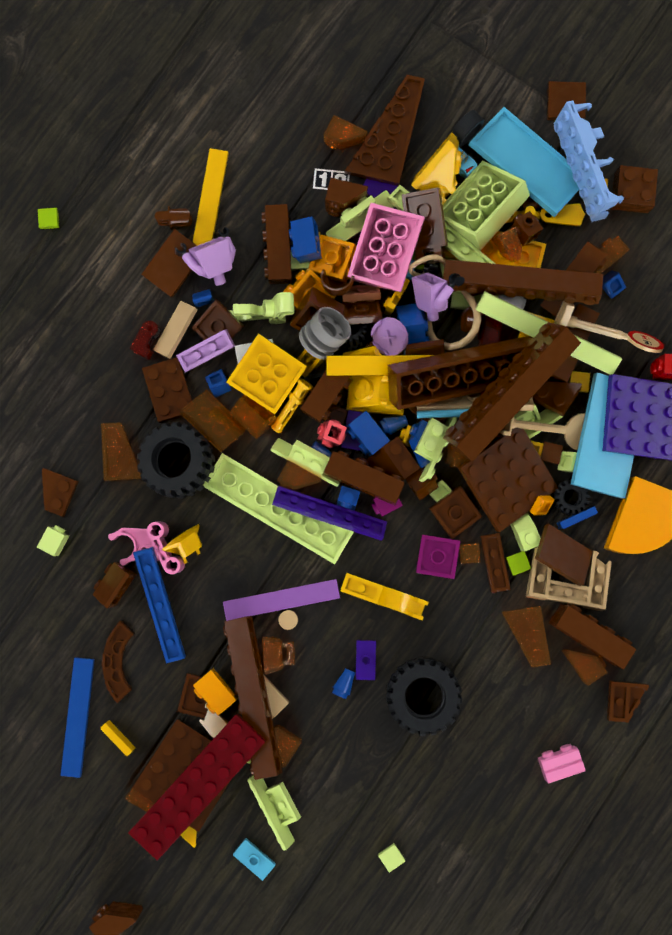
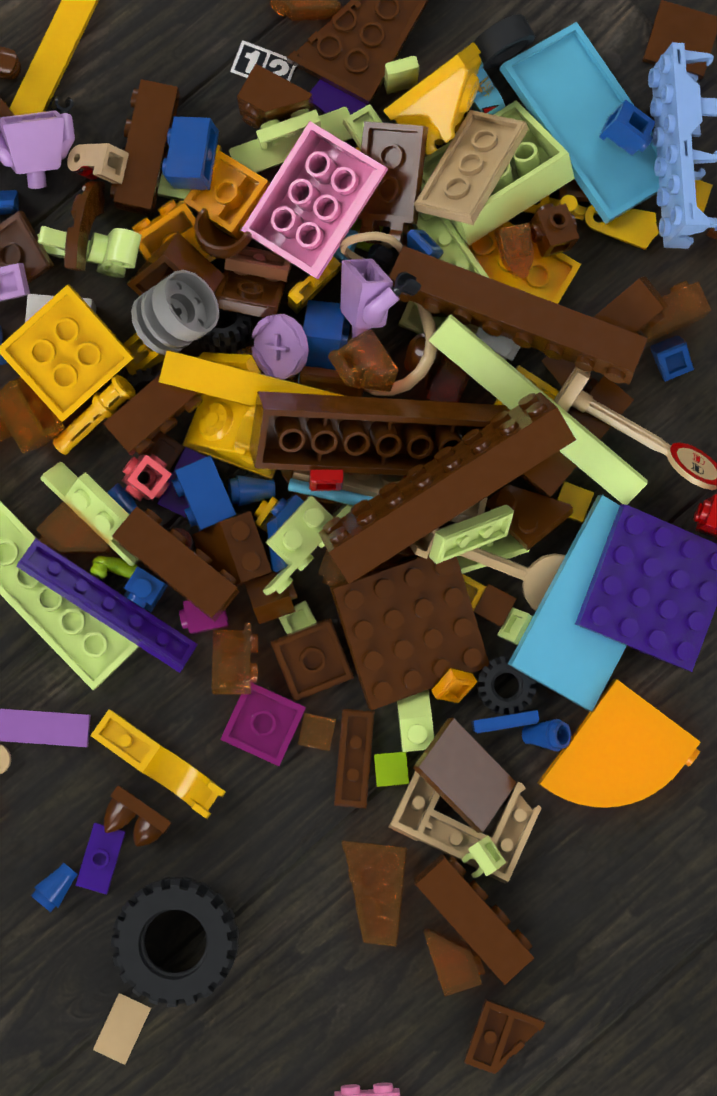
camera: 10 degrees right, 0 degrees up
none -> reddish brown tile [64,181,105,271]
none -> tan leg [67,143,129,184]
none -> lime arm [90,556,138,579]
none -> tan sticker [93,993,151,1065]
none -> reddish brown tile [104,785,173,847]
none -> clear orange bracket [212,623,258,694]
none -> red tile [309,470,343,491]
none -> clear orange piece [328,329,398,392]
none -> yellowish green tile [384,56,419,94]
none -> blue slope [407,229,444,259]
none -> tan tile [414,110,528,225]
none -> yellowish green tile [429,504,514,564]
none -> yellowish green tile [462,835,506,878]
none -> blue cone [522,719,571,751]
none -> blue brick [599,100,655,155]

